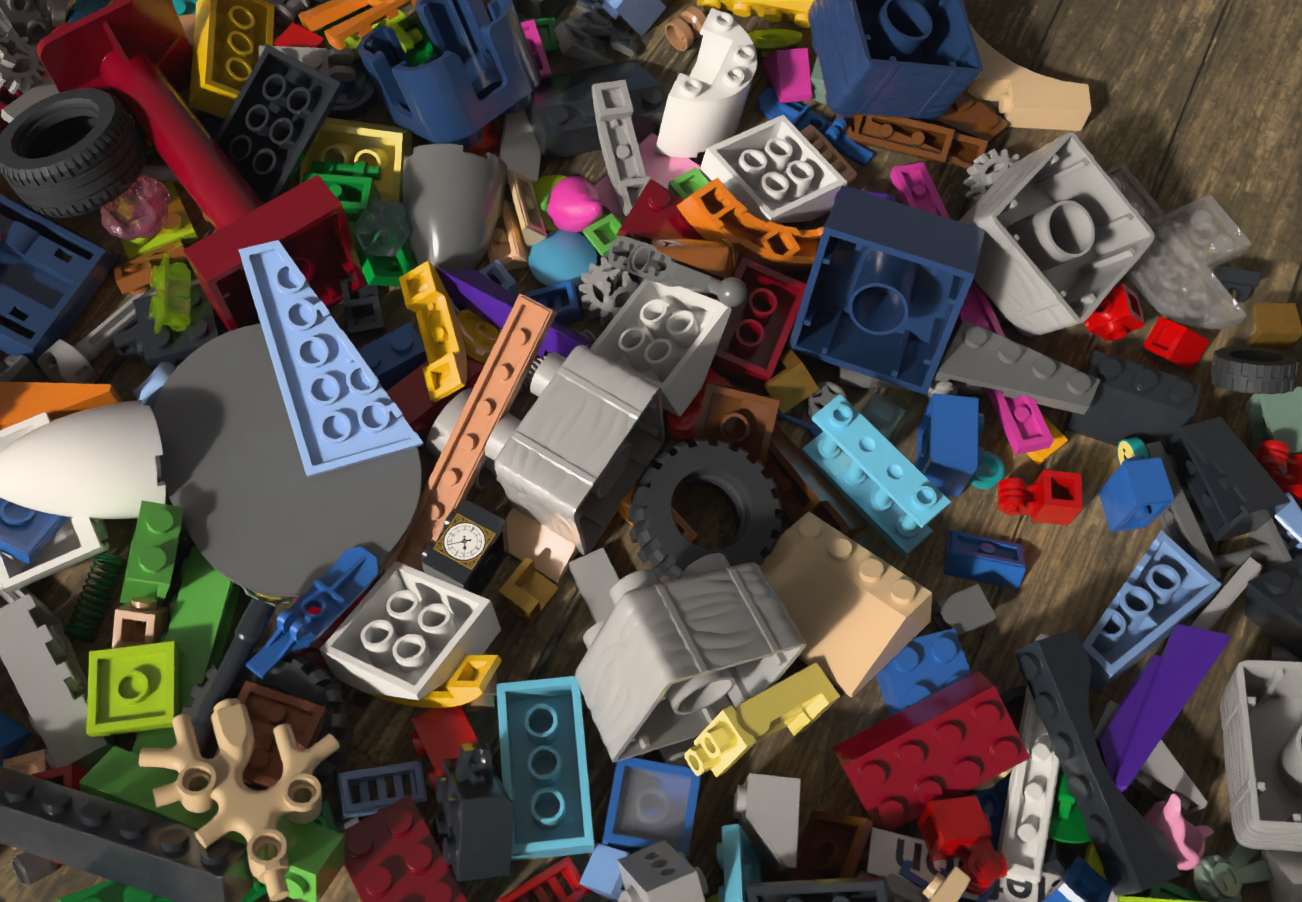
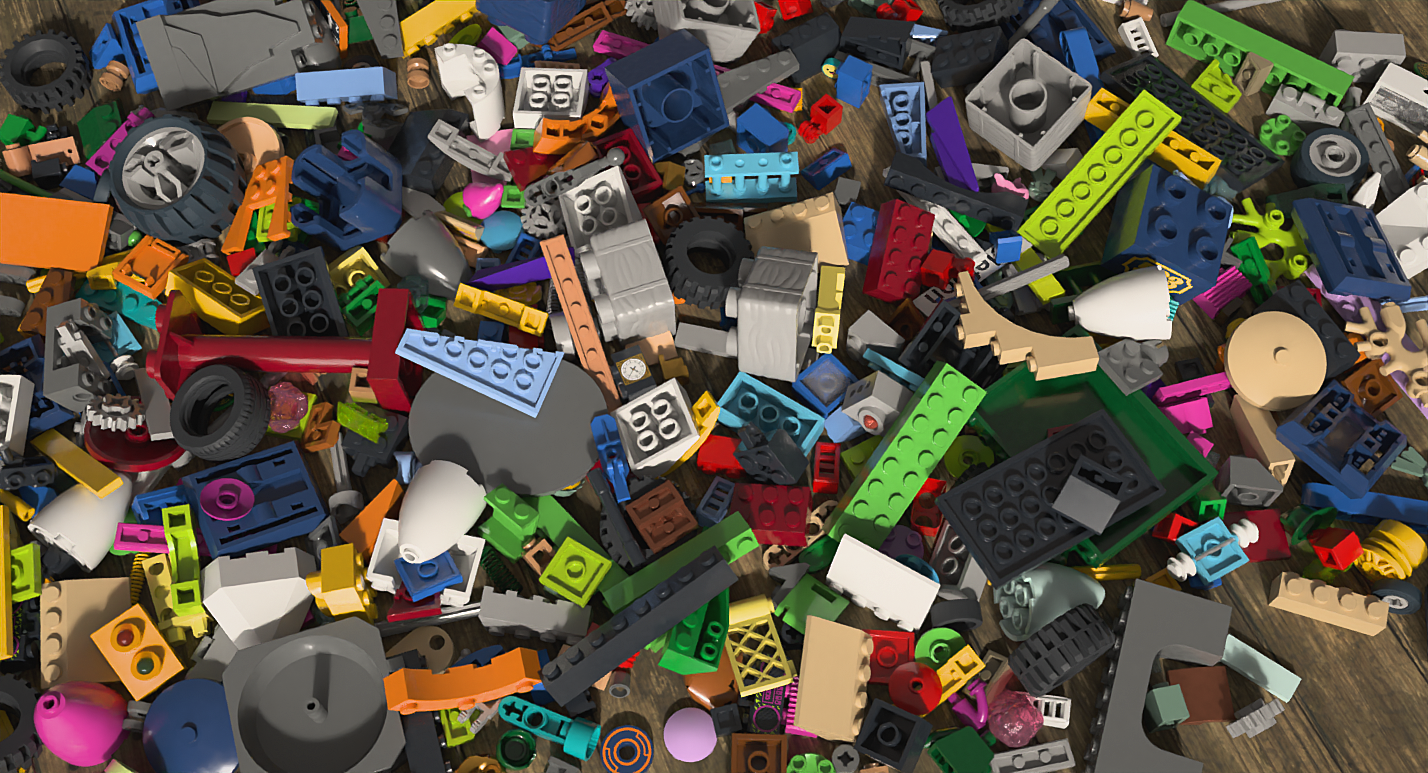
camera: 45 degrees left, 0 degrees up
tan plant [139,698,340,901] -> none

